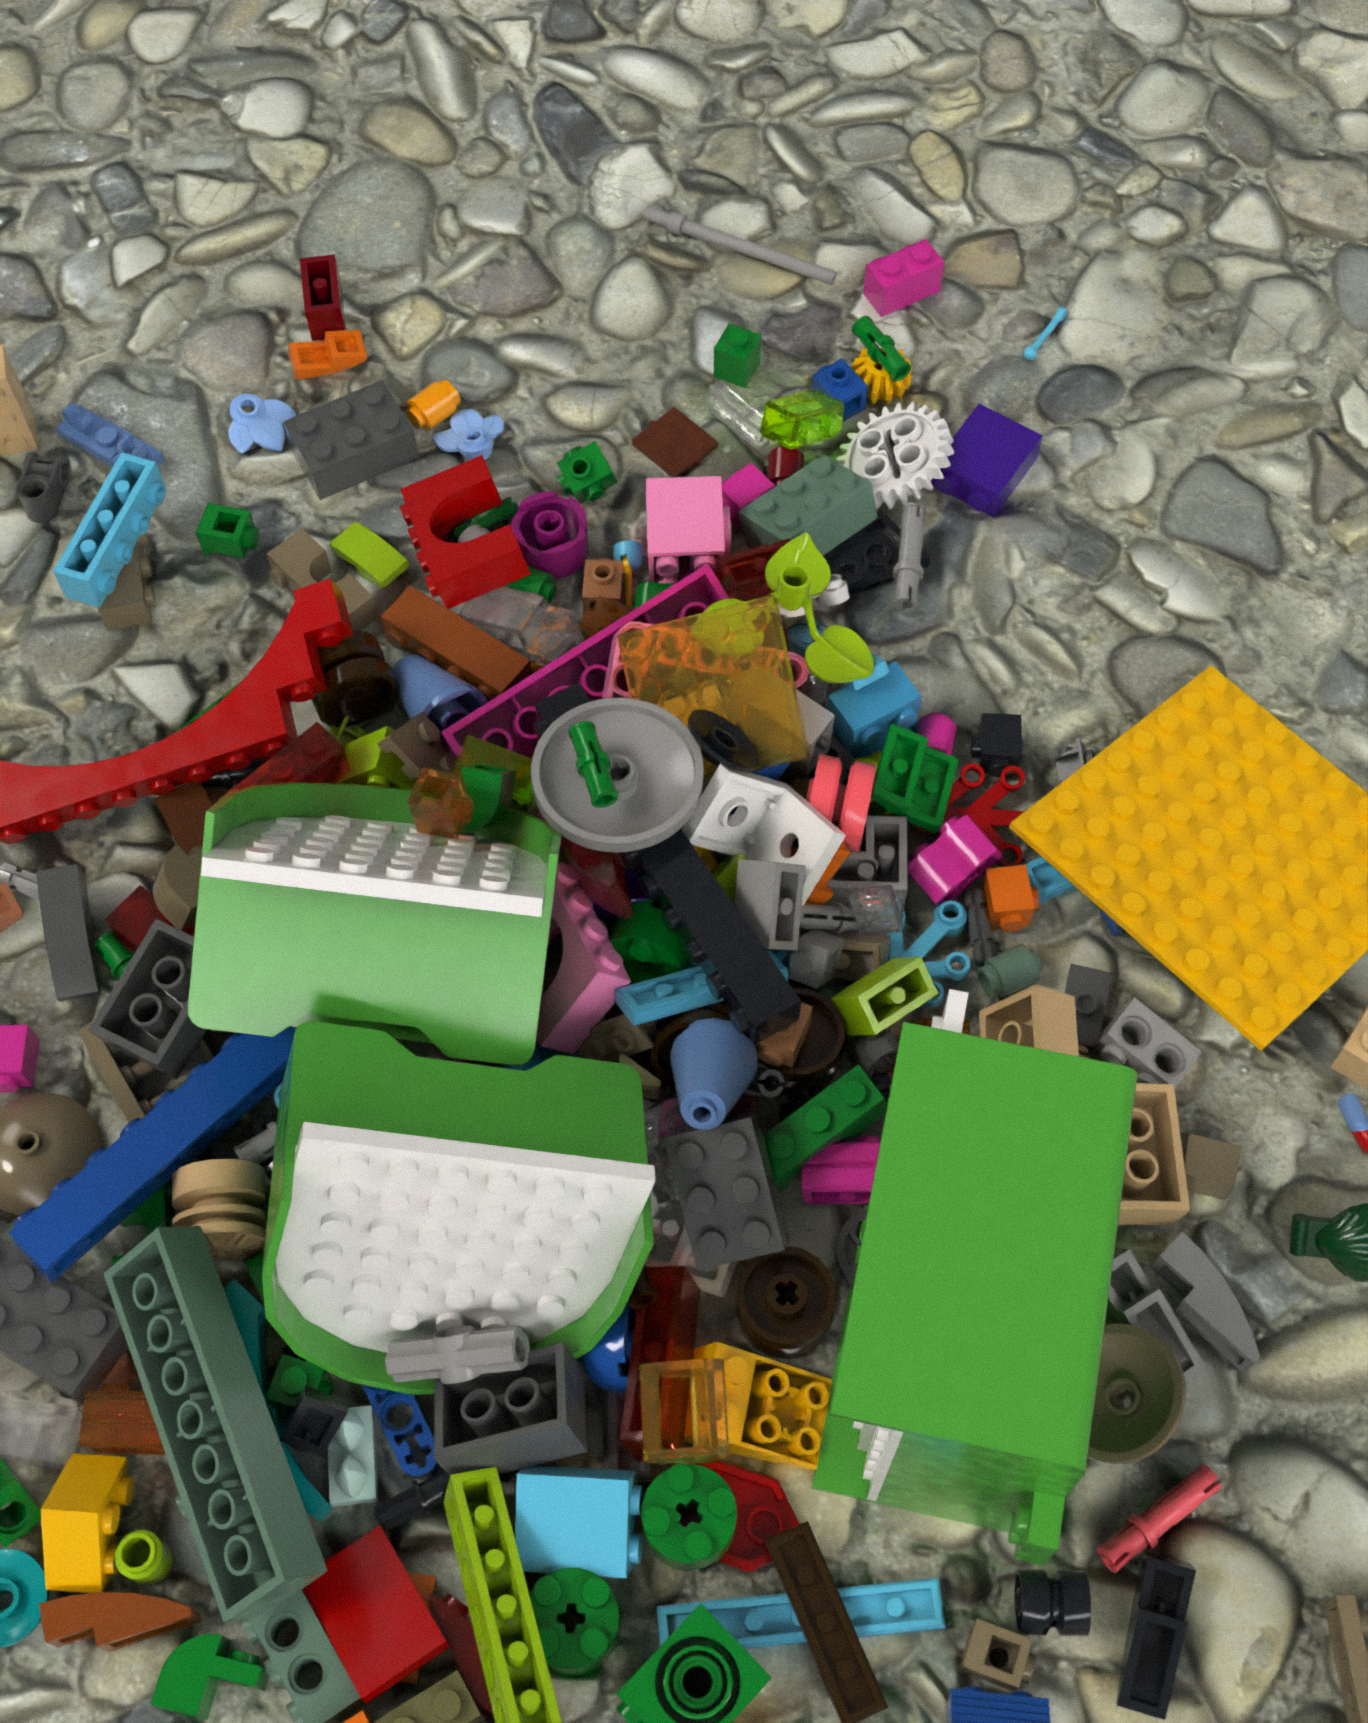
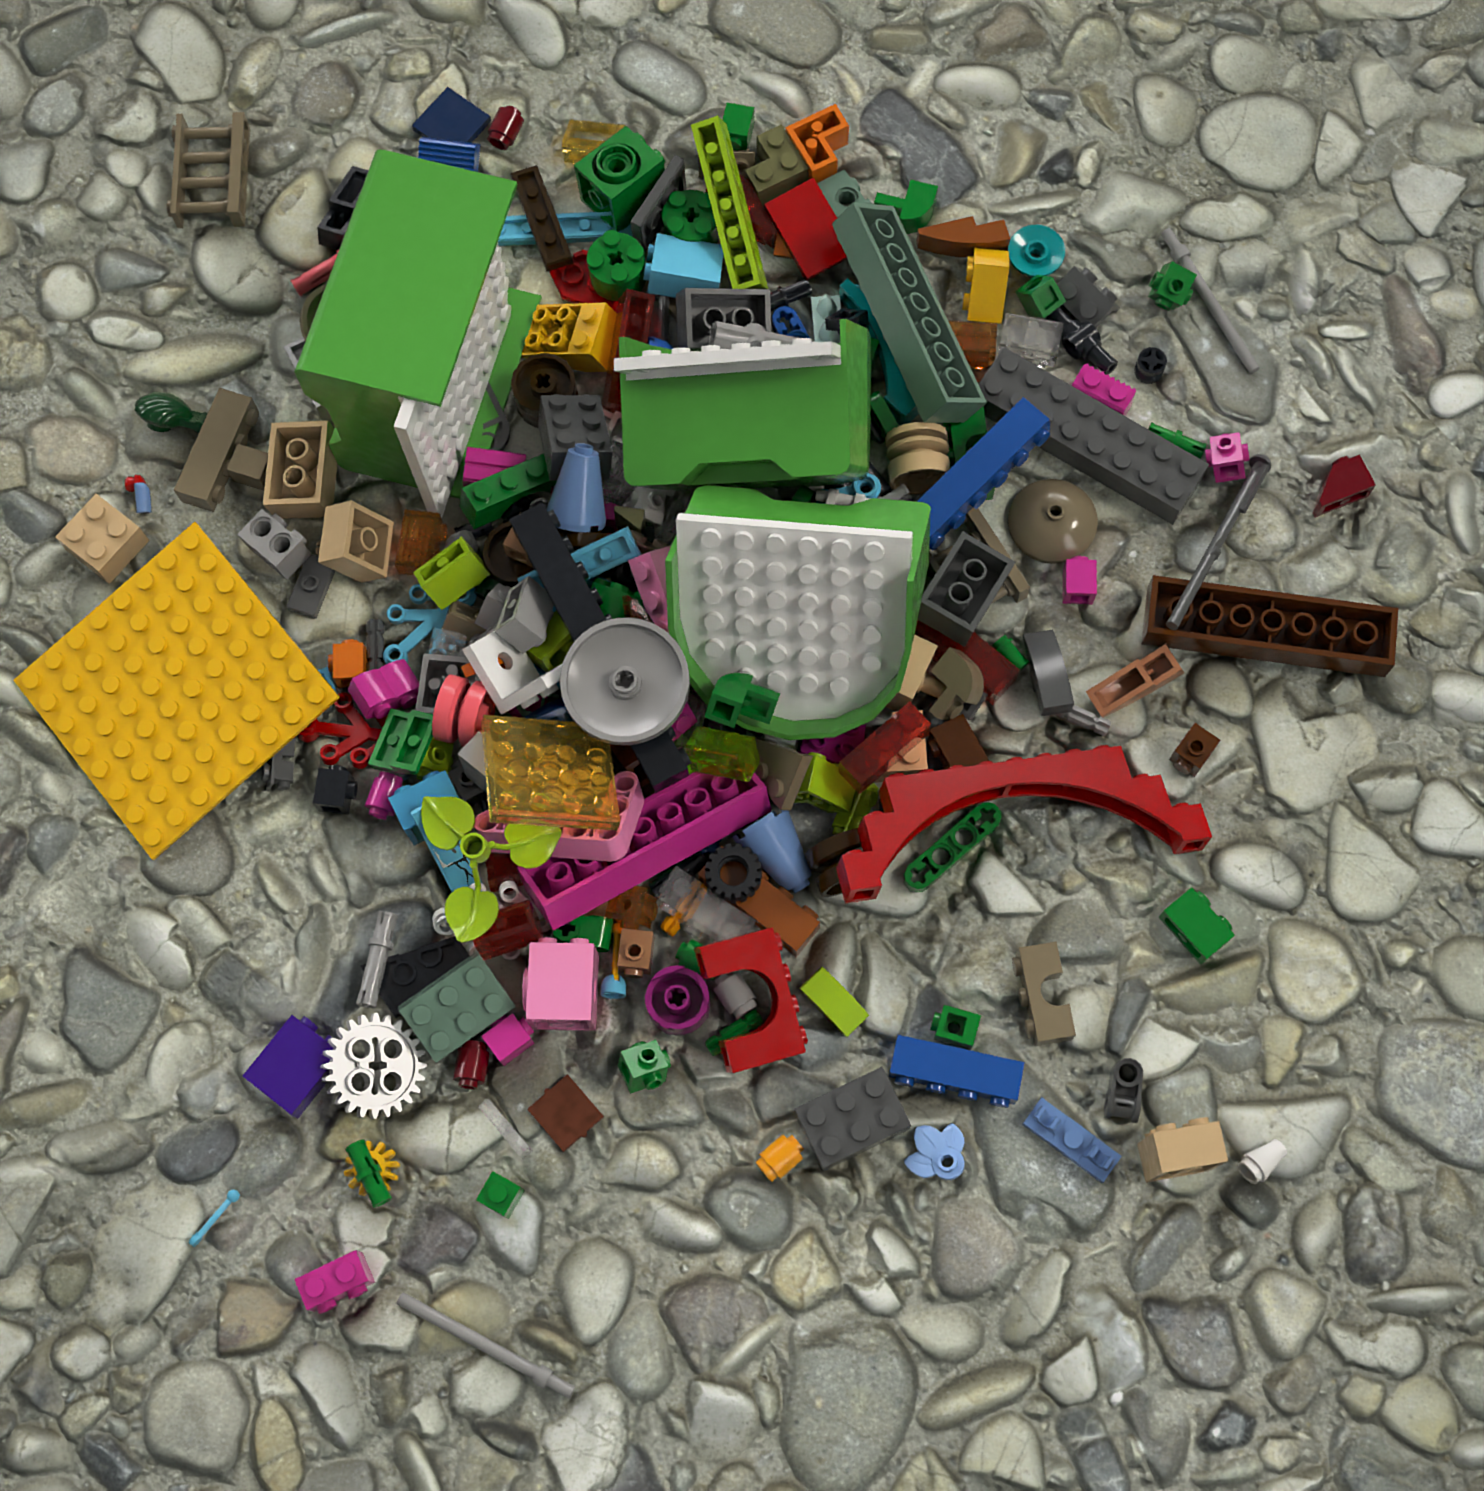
camera: 175 degrees left, 10 degrees up
medium azure brick [53,452,166,608] -> none
lime brick [115,1530,173,1586] -> none
dark tan arch [267,528,379,631] -> none
orange slope [288,330,367,379] -> none
dark red brick [300,254,346,341] -> none
clear orange brick [407,768,474,839] -> none
light blue plate [433,409,504,461] -> none
green pin [568,721,619,808] -> none
clear yellow tile [639,1358,730,1464] -> none
black dish [687,709,760,772] -> none
clear neon green brick [760,388,845,450] -> none
blue brick [811,359,868,426] -> none
sand green brick [977,944,1043,998] -> none
light grey slope [1151,1231,1260,1374] -> none
none -> dark tan brick [174,388,259,512]
none -> dark grey tile [630,155,686,254]
none -> black tyre [705,843,762,904]
none -> blue brick [888,1035,1025,1108]

